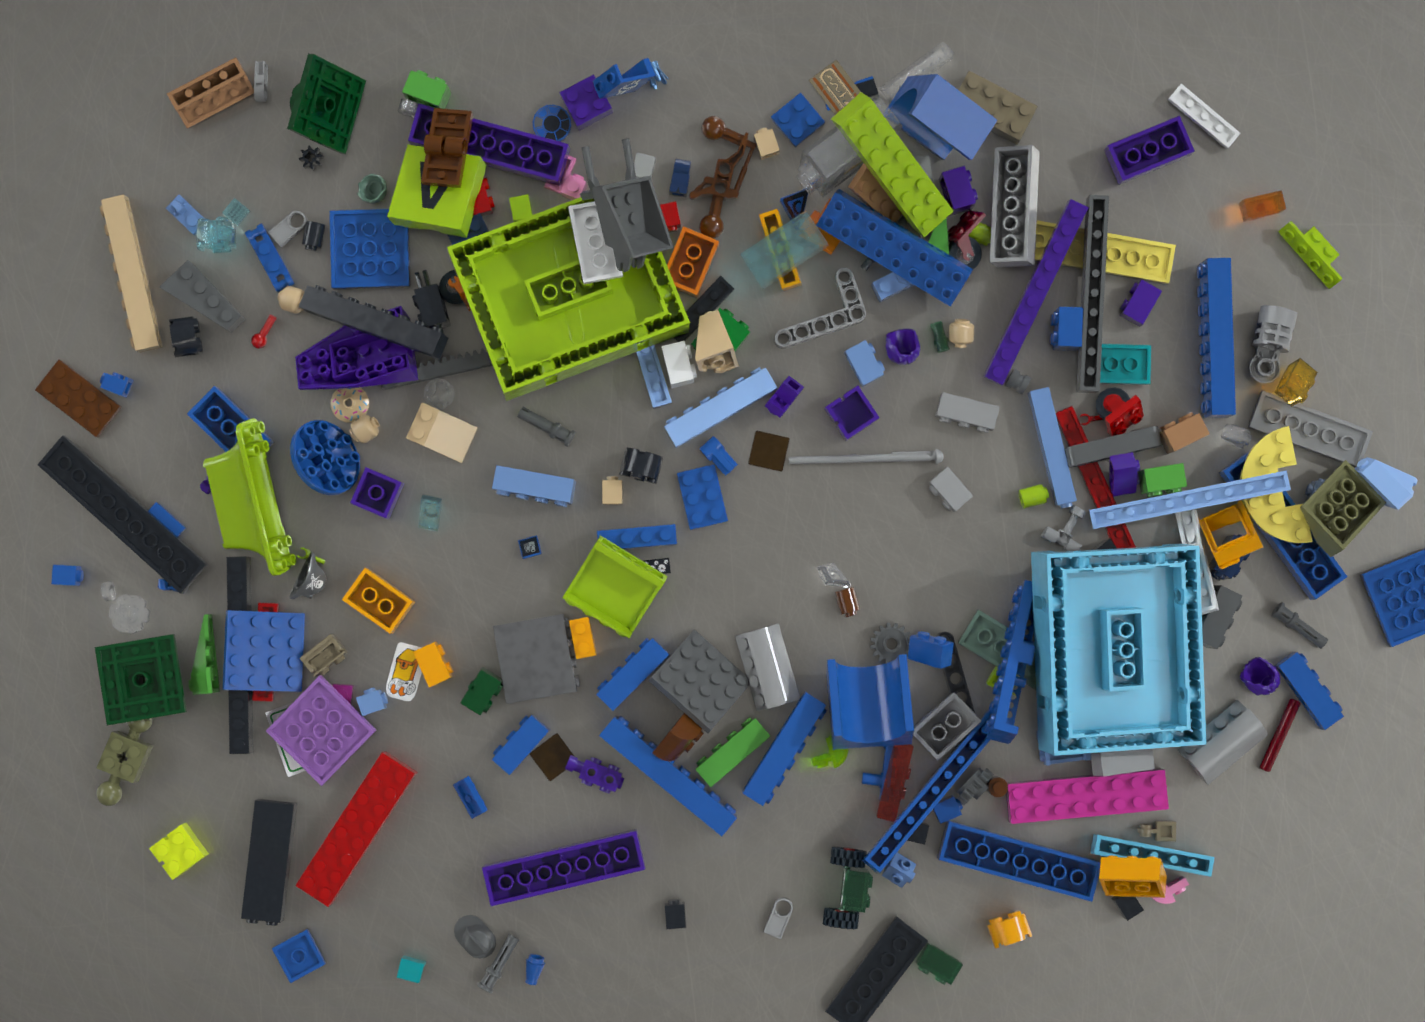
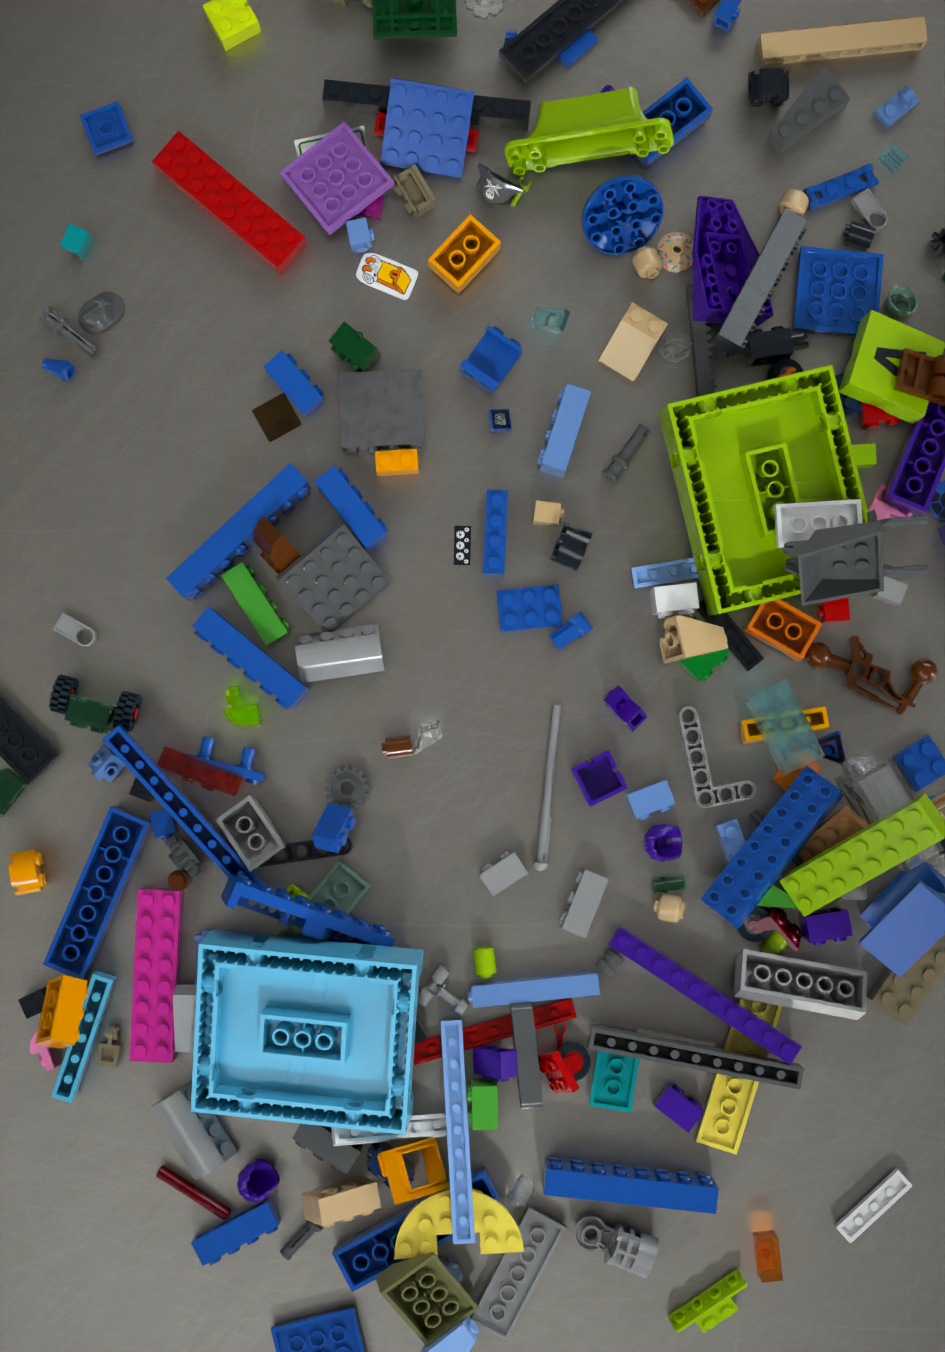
camera: 95 degrees right, 0 degrees up
bright green wedge [189,614,220,695] -> none
clear light blue brick [196,217,236,253] -> none
black brick [241,799,297,926] -> none
red bar [251,314,277,349] -> none
dark purple brick [350,467,404,519] -> none
light orange brick [413,642,454,687] -> none
blue plate [453,776,488,819] -> none
dark purple brick [482,829,646,906] -> none
lime panel [562,535,668,638] -> none
dark purple brick [565,755,625,794] -> none
light blue brick [664,367,777,448] -> none
black brick [665,899,686,930] -> none
dark blue leg [669,159,691,197] -> none
dark brown sticker [748,431,790,472] -> none
tan brick [754,128,780,160] -> none
blue piece [826,654,914,750] -> none
blue brick [1050,307,1083,351] -> none
dark purple brick [1104,116,1195,185] -> none
medium nougat brick [1159,412,1210,454] -> none
clear yellow brick [1274,358,1318,407] -> none
none -> tan brick [301,1176,381,1228]
none -> blue panel [460,325,523,394]

